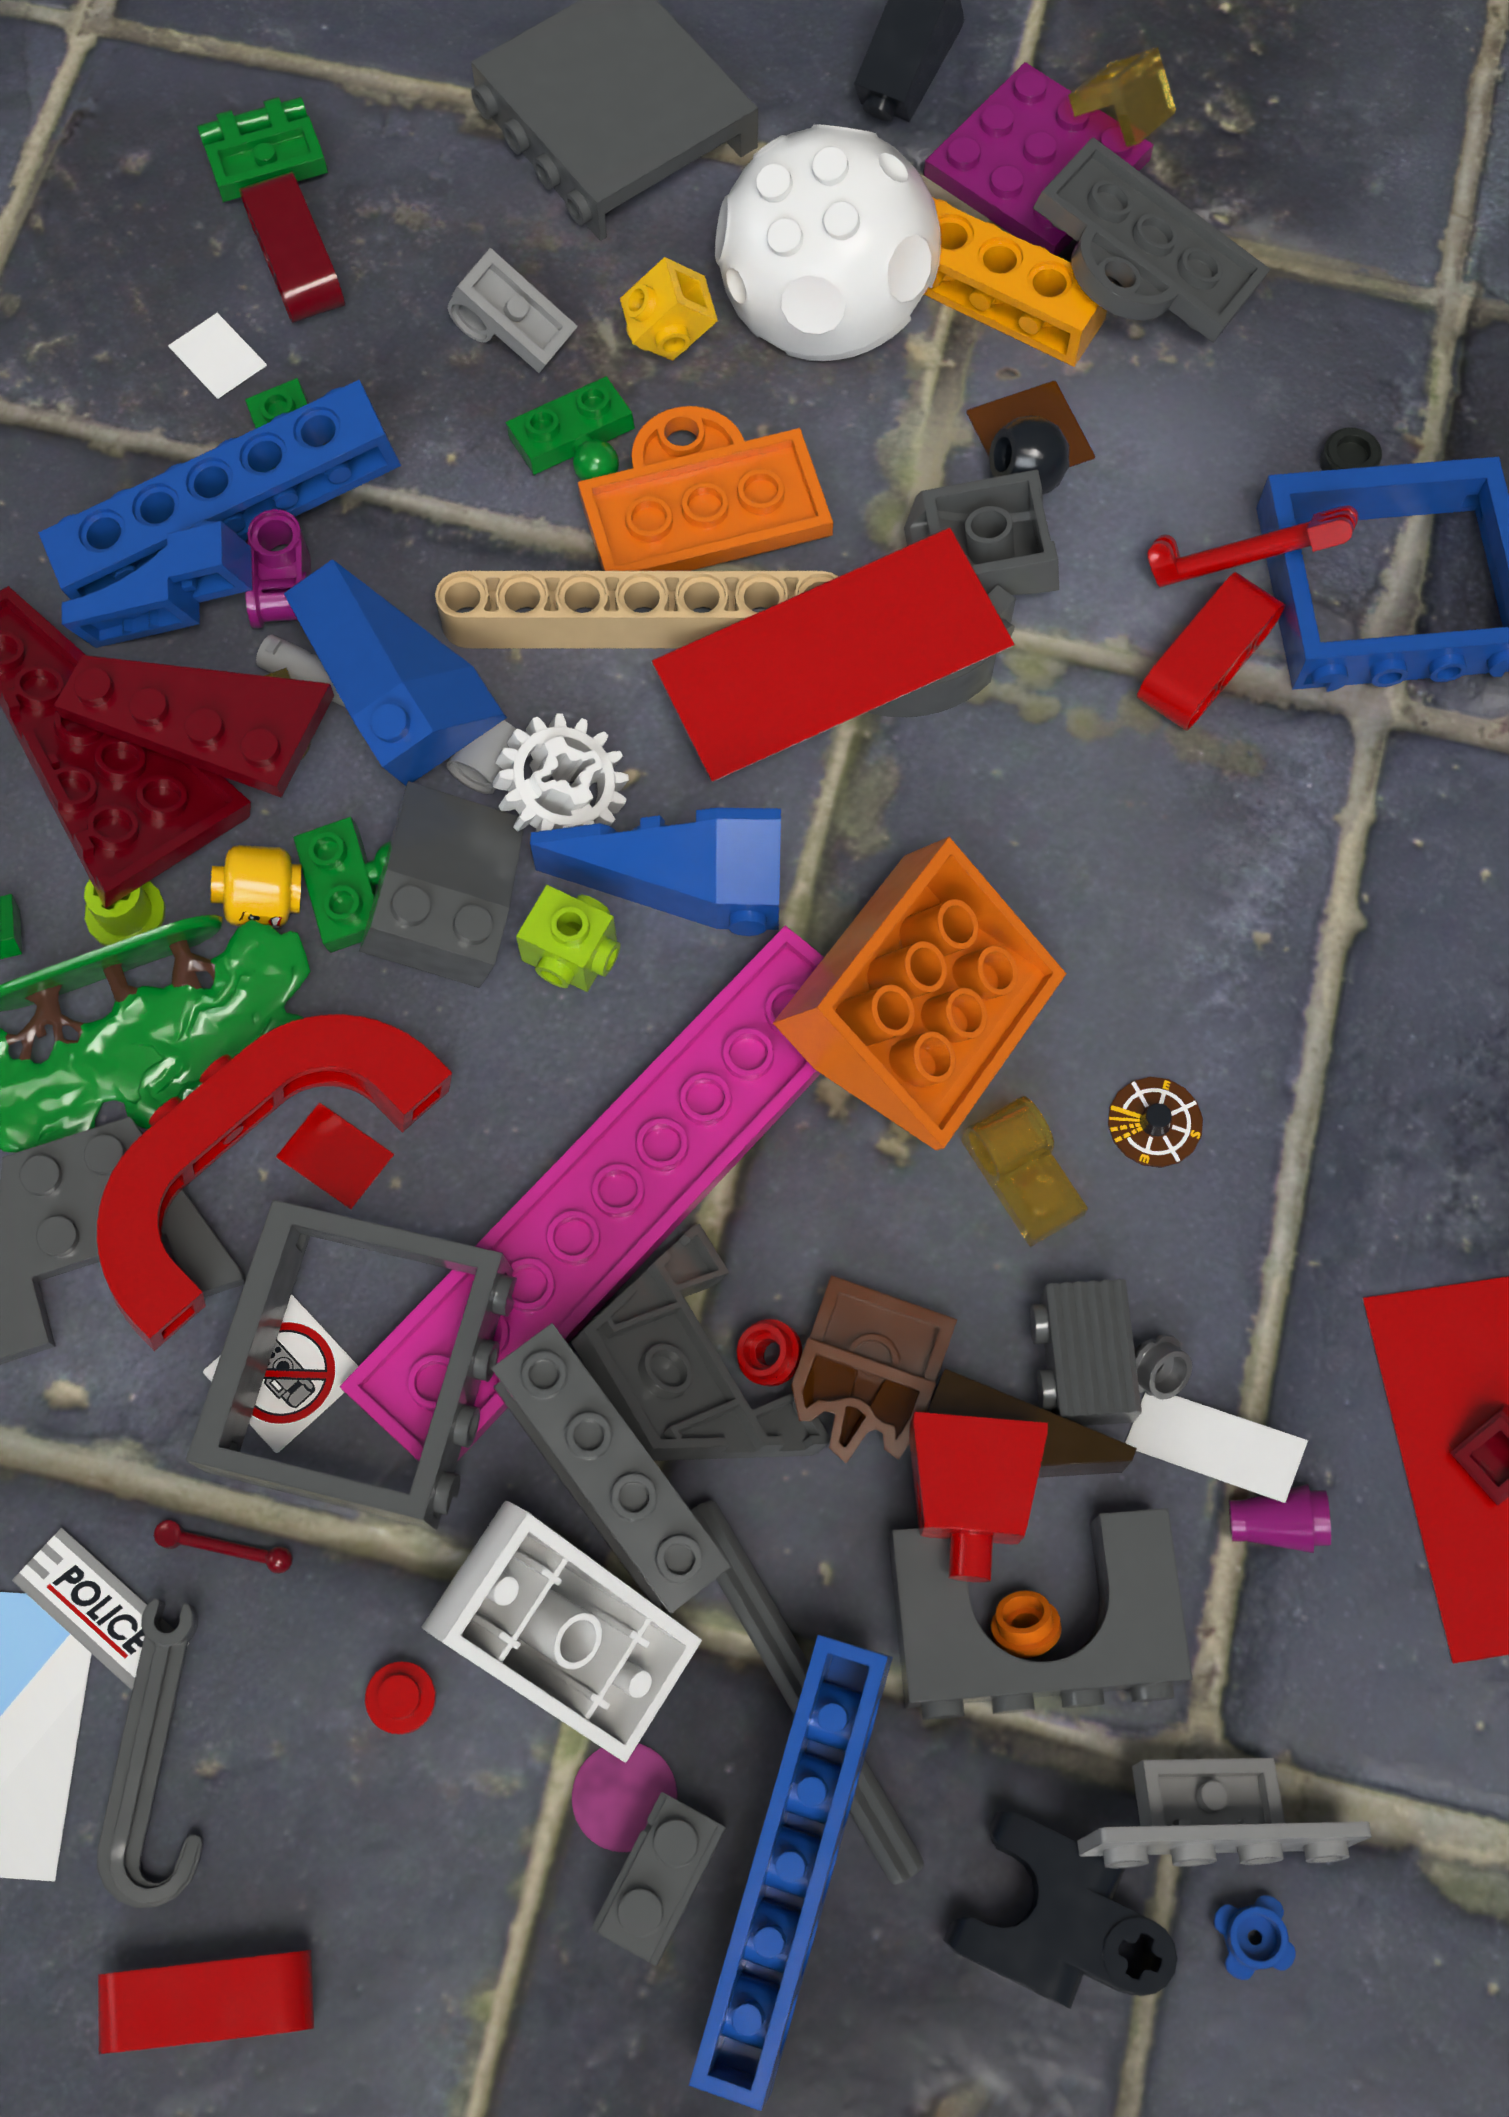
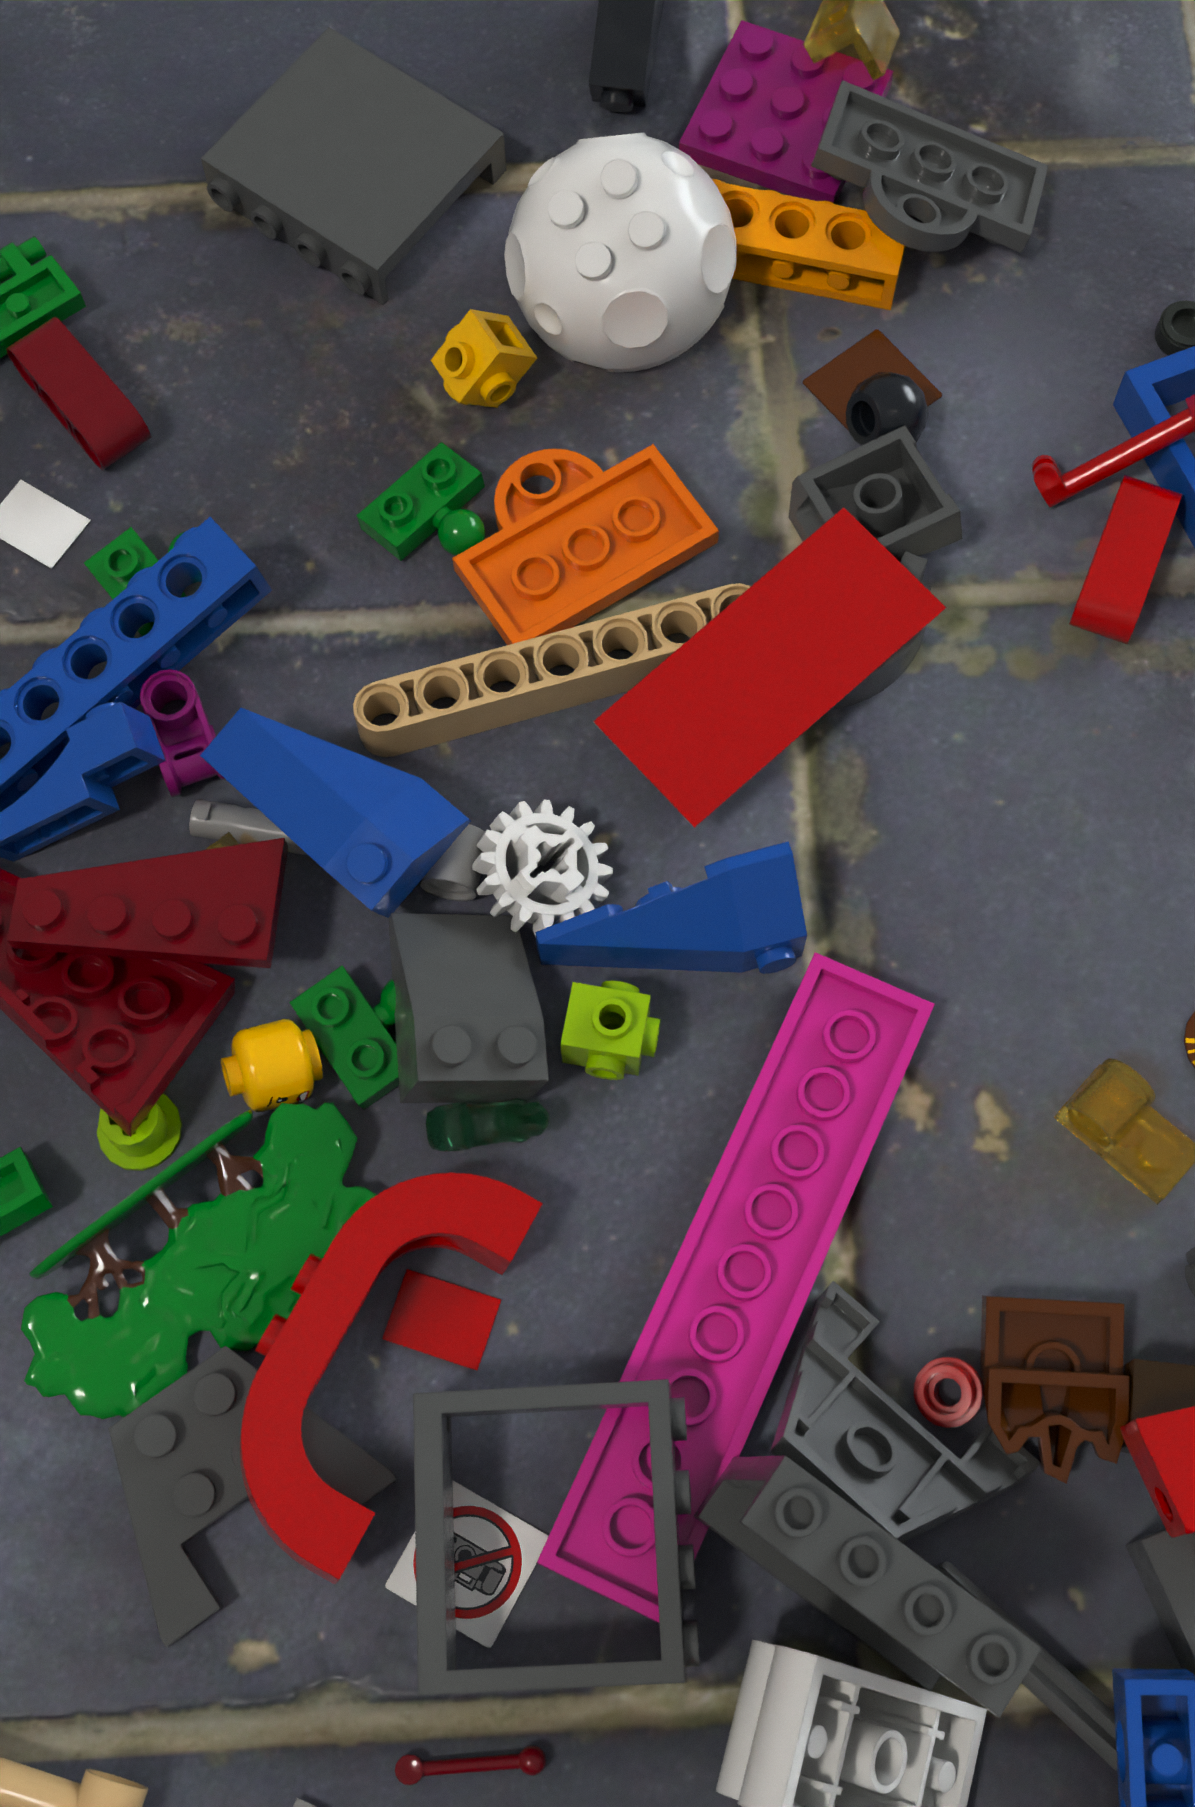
camera: 15 degrees left, 0 degrees up
light grey plate [448,248,578,373] -> none
orange slope [773,837,1067,1150] -> none
none -> clear green piece [426,1098,550,1152]

